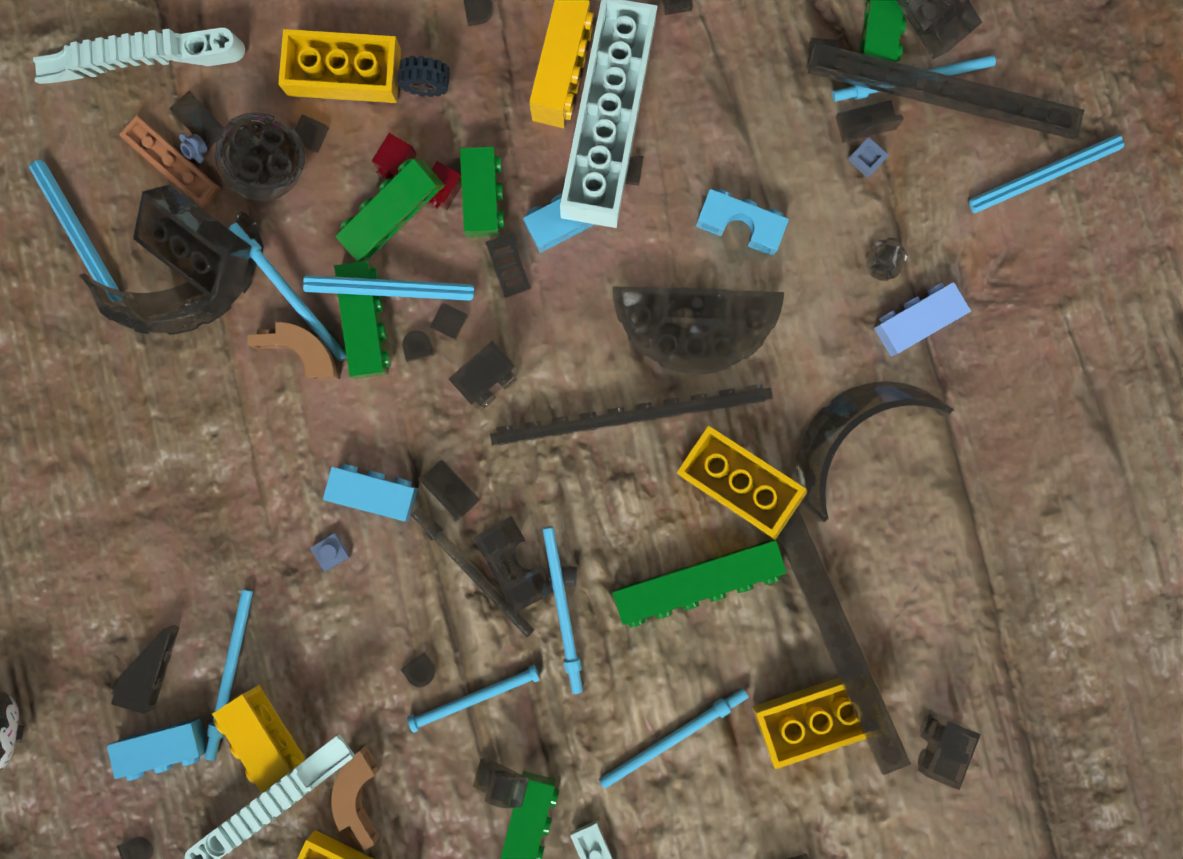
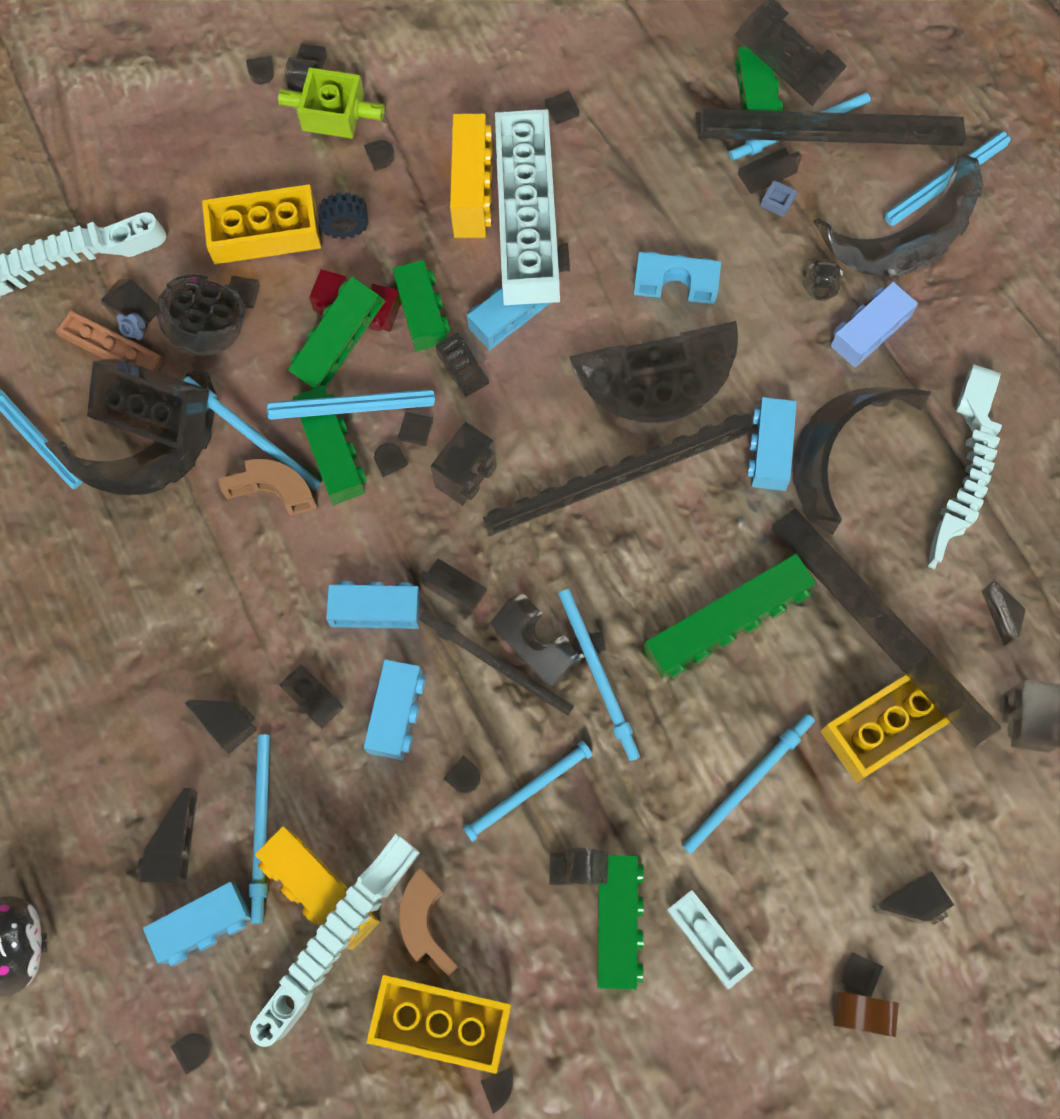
camera: 15 degrees left, 15 degrees down
sand blue plate [310,533,351,572] -> none
yellow brick [677,425,807,540] -> none
none -> clear smoke slope [185,700,258,754]
none -> clear smoke plate [279,664,344,729]
none -> medium azure brick [364,659,426,761]
none -> medium azure brick [747,397,797,491]
none -> clear smoke windscreen [813,154,984,277]
none -> light aqua piece [928,364,1002,569]
none -> clear smoke slope [981,581,1026,646]

